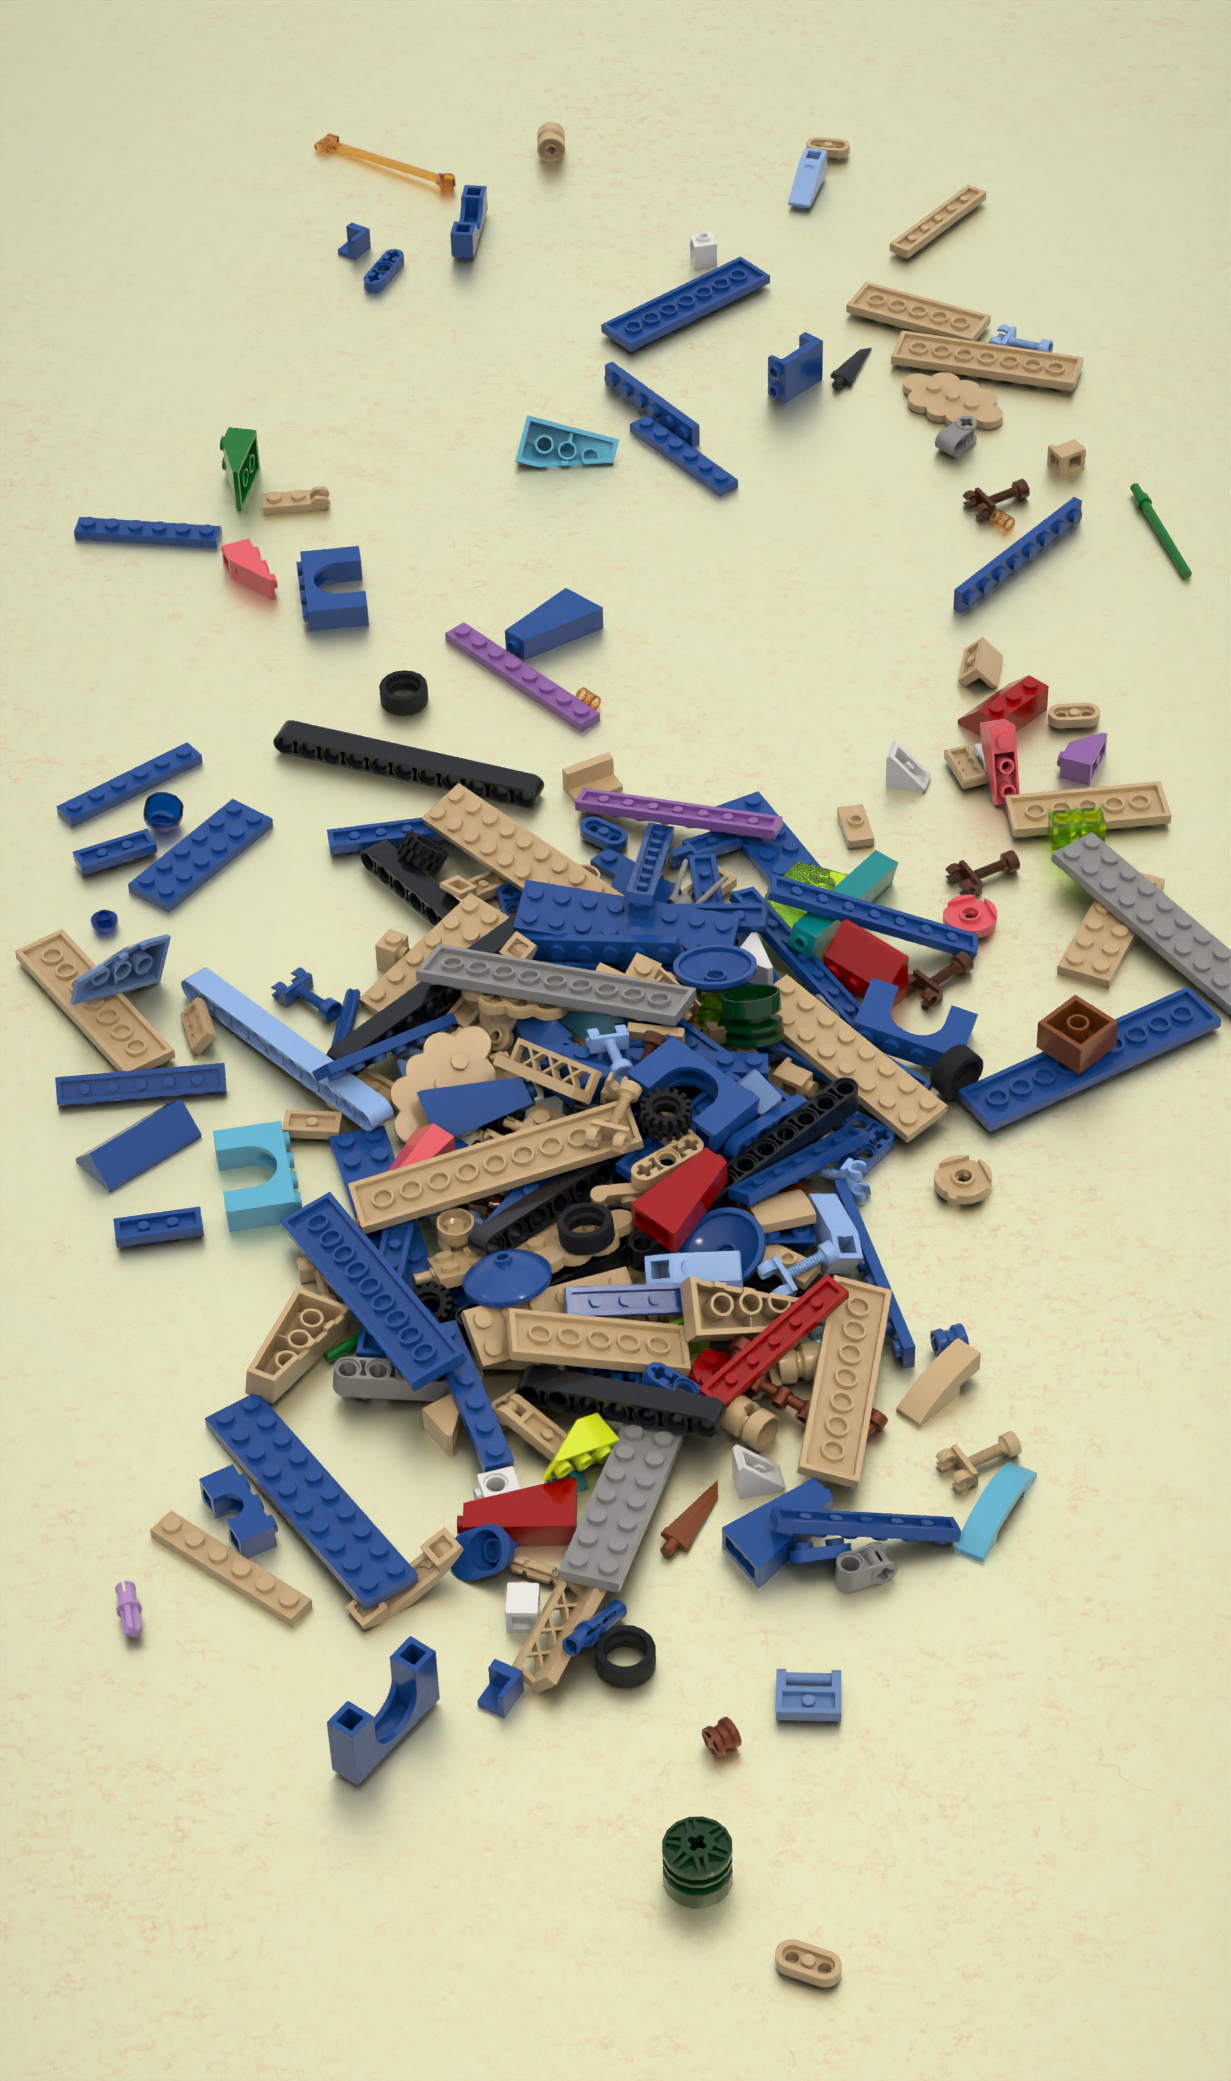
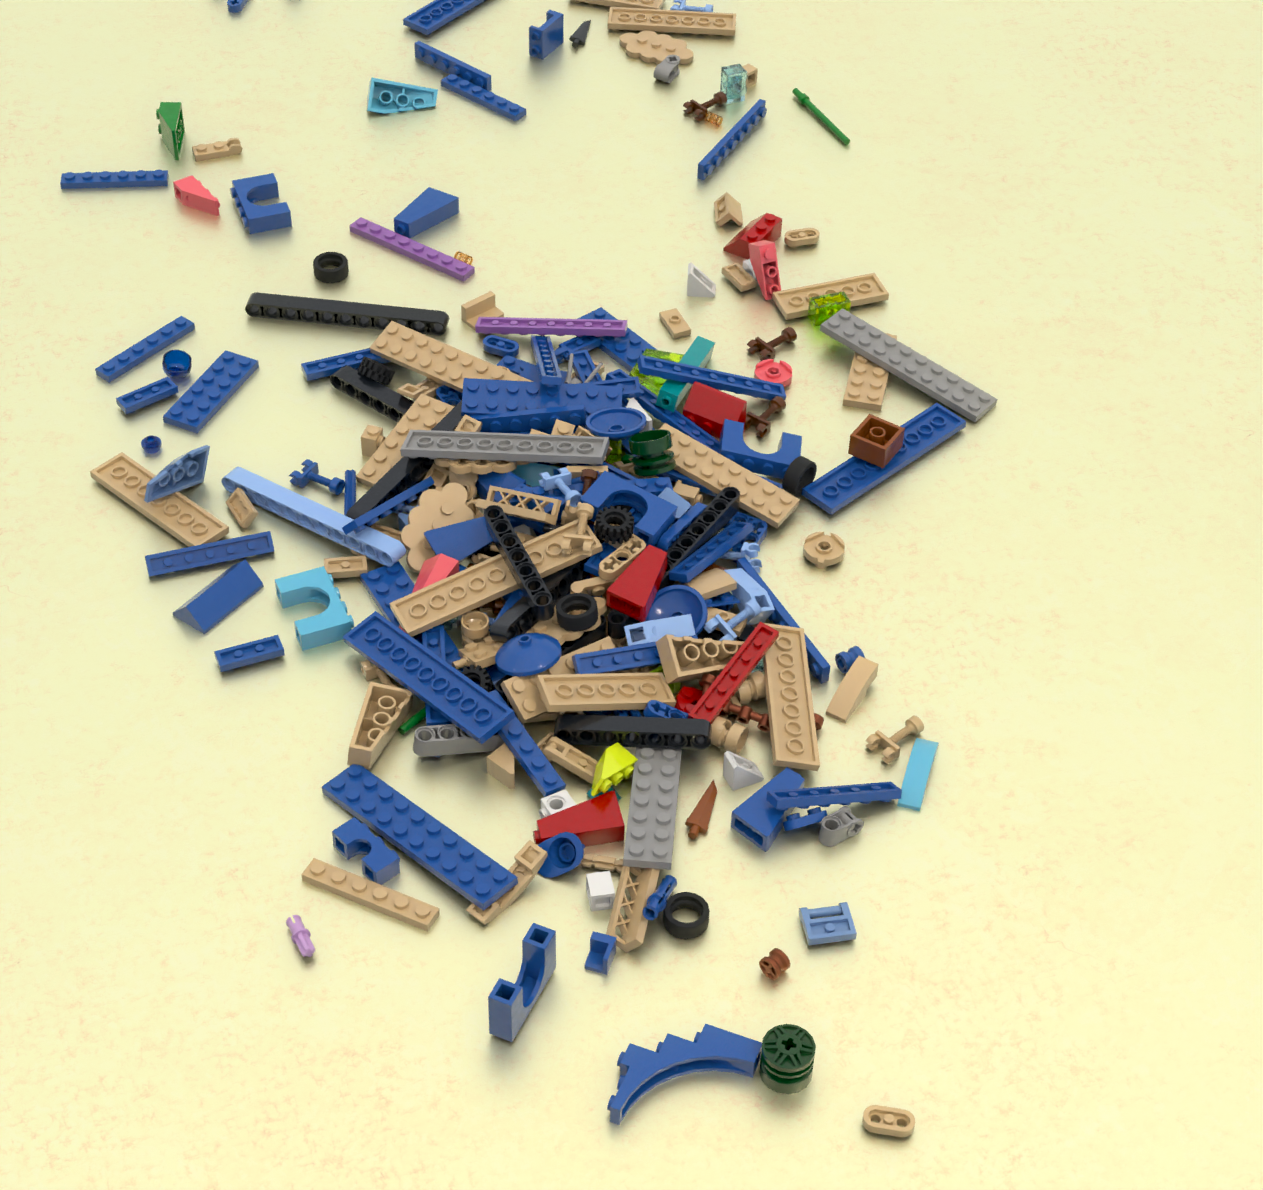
camera: 15 degrees left, 0 degrees up
medium lavender slope [1057,733,1107,785] -> none
none -> black beam [484,505,555,621]
none -> blue arch [607,1023,762,1125]
none -> clear light blue brick [720,64,748,104]

